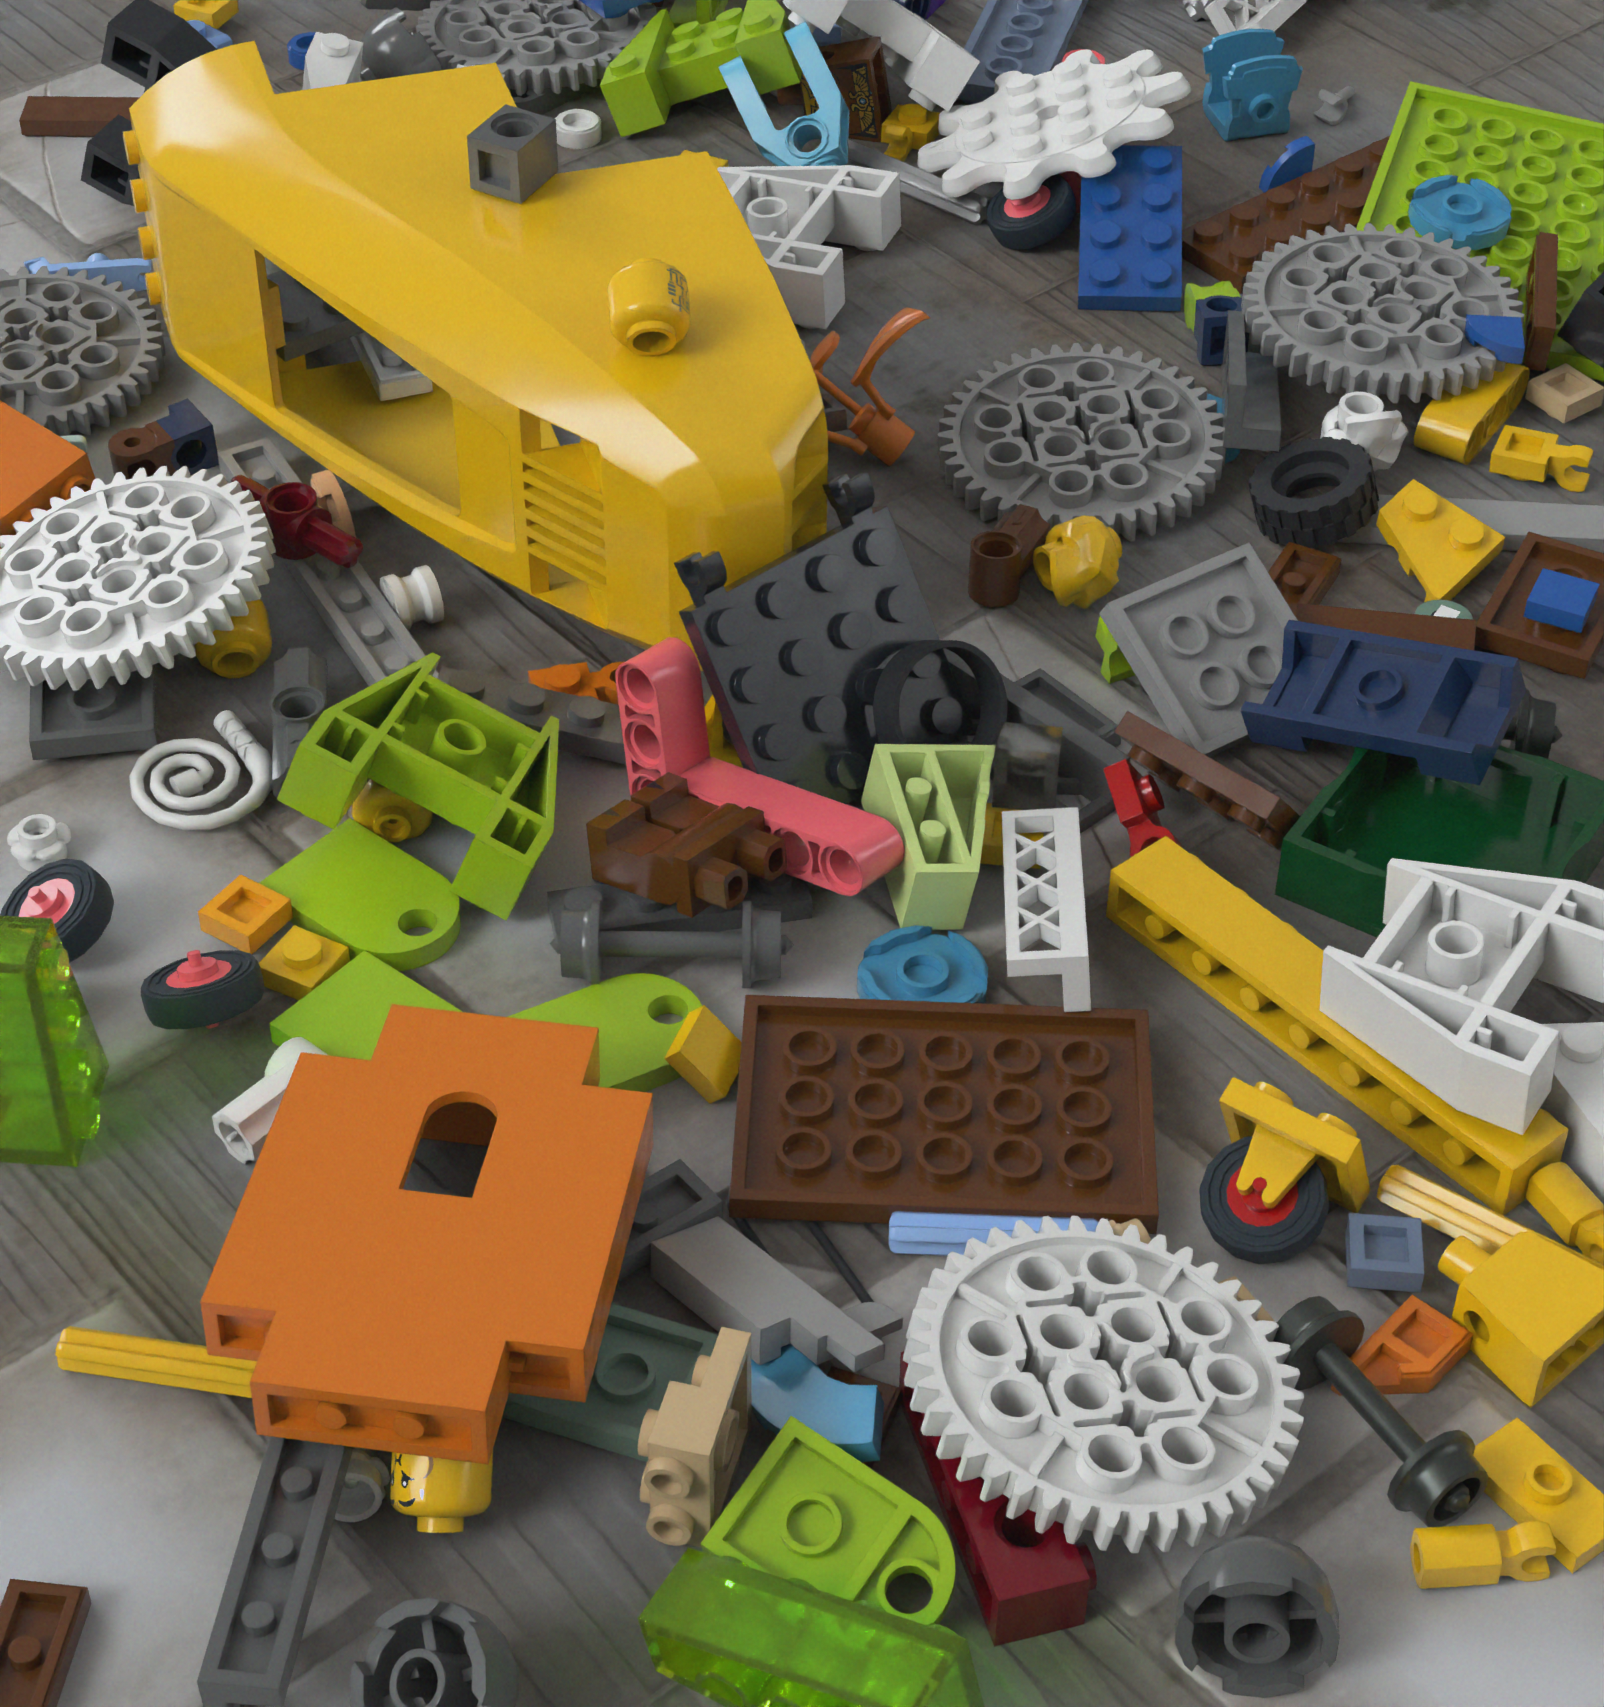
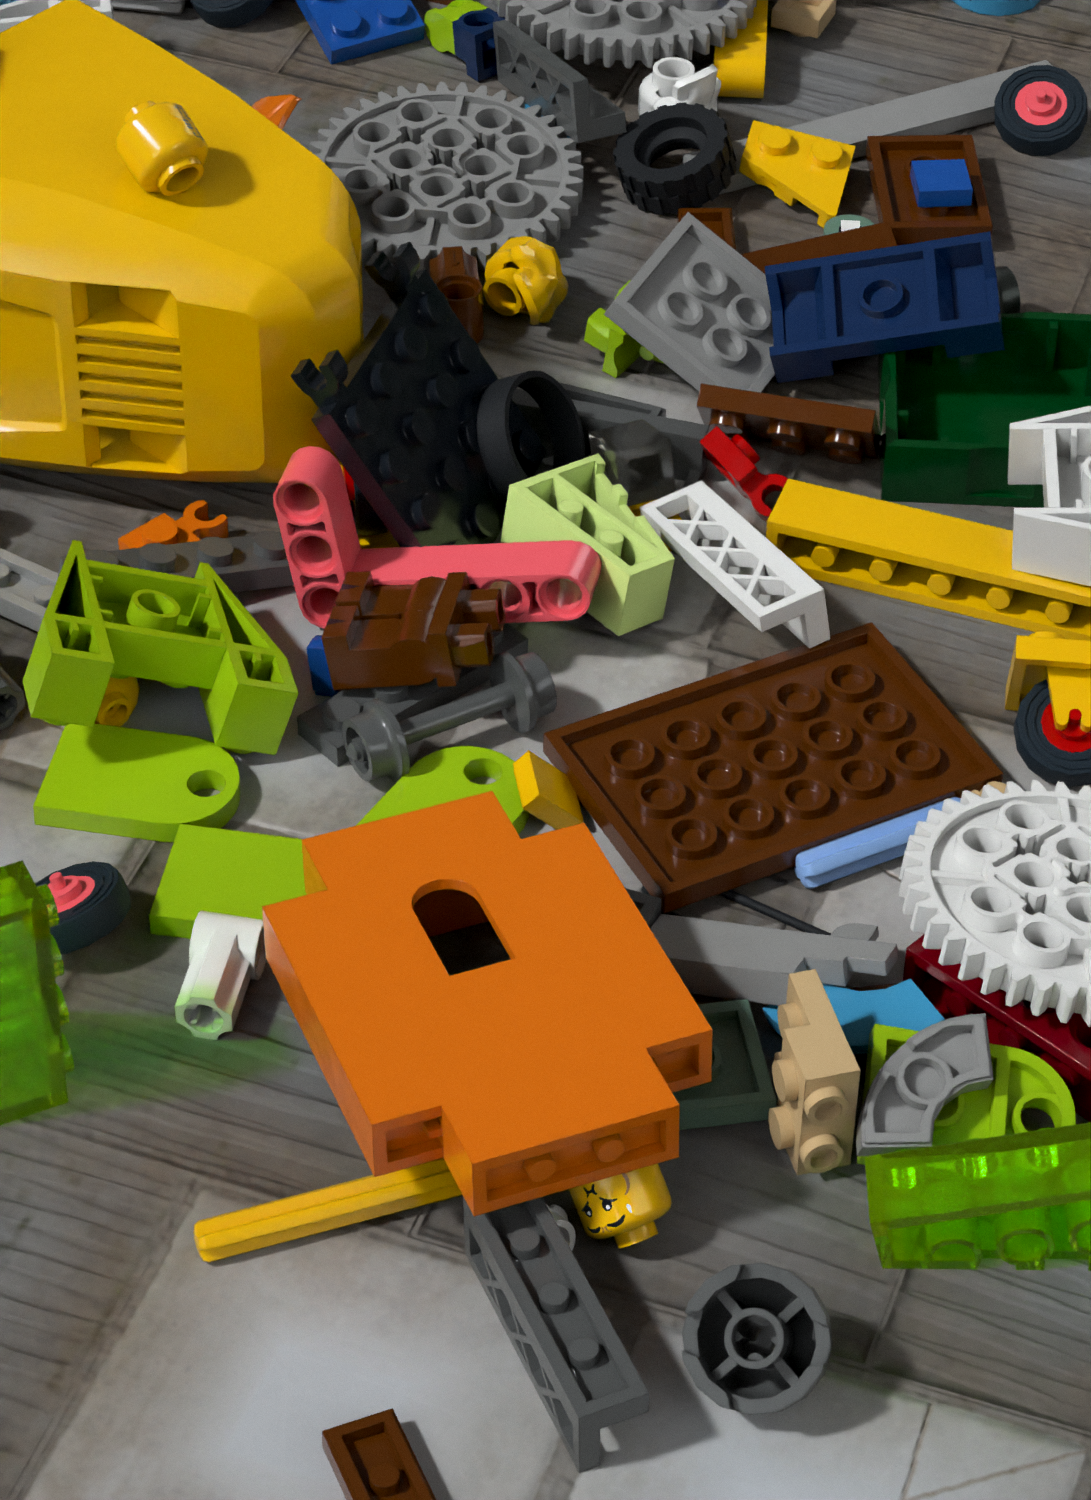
camera: 30 degrees left, 0 degrees up
light orange plate [198,874,293,954] -> none
yellow plate [258,925,350,1000] -> none
dark azure tile [857,925,988,1004] -> none
yellow plate [1489,425,1594,492] -> none
none -> light grey tile [856,1013,993,1156]

